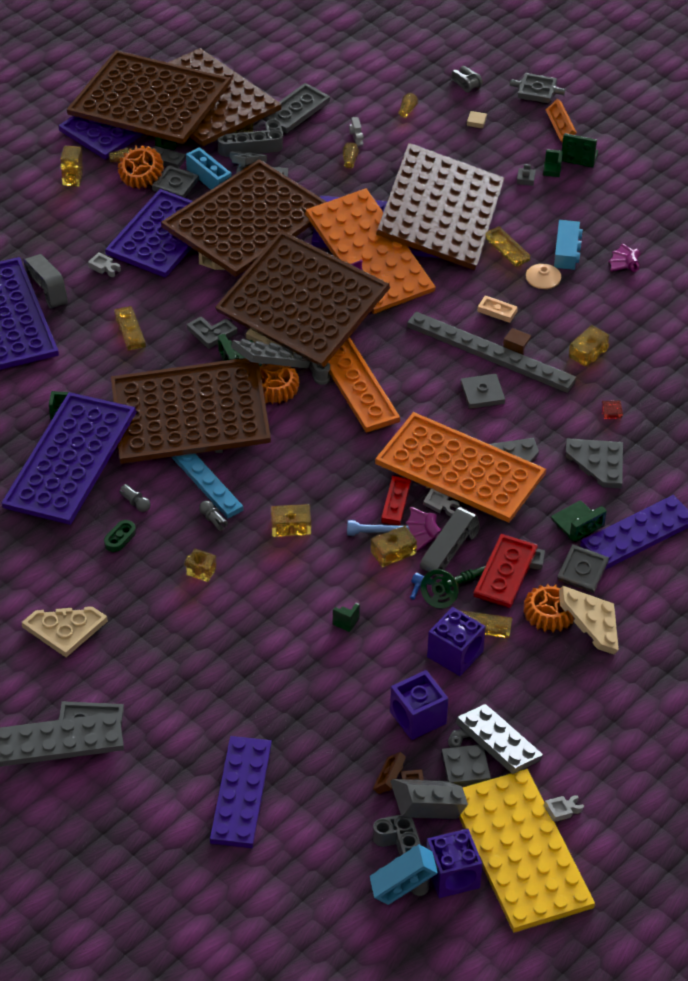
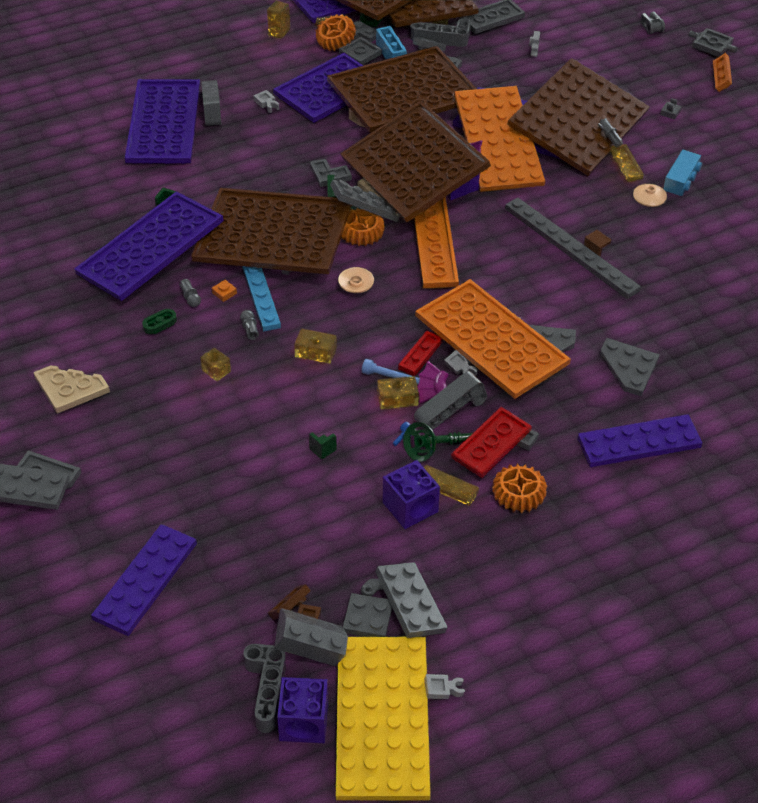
camera: 20 degrees right, 0 degrees up
clear yellow plate [114,306,146,351] -> none
dark grey piece [308,360,330,385] -> none
clear yellow cone [342,143,359,168] -> none
dark azure brick [370,844,438,905] -> none
dark purple brick [390,670,448,740] -> none
clear yellow cone [399,93,418,118] -> none
dark grey plate [460,374,505,409] -> none
tan tile [467,111,487,128] -> none
light nougat plate [477,296,518,323] -> none
dark green panel [543,149,563,177] -> none
dark green bracket [551,500,607,543] -> none
dark grey plate [557,544,609,593] -> none
tan plate [559,586,619,654] -> none
dark green bracket [562,133,599,168] -> none
clear yellow brick [569,325,609,367] -> none
clear red tile [602,400,623,419] -> none
magenta arm [608,244,641,272] -> none
none -> orange plate [212,280,237,302]
none -> light nougat dish [338,267,374,293]
none -> dark grey axle [598,118,623,148]

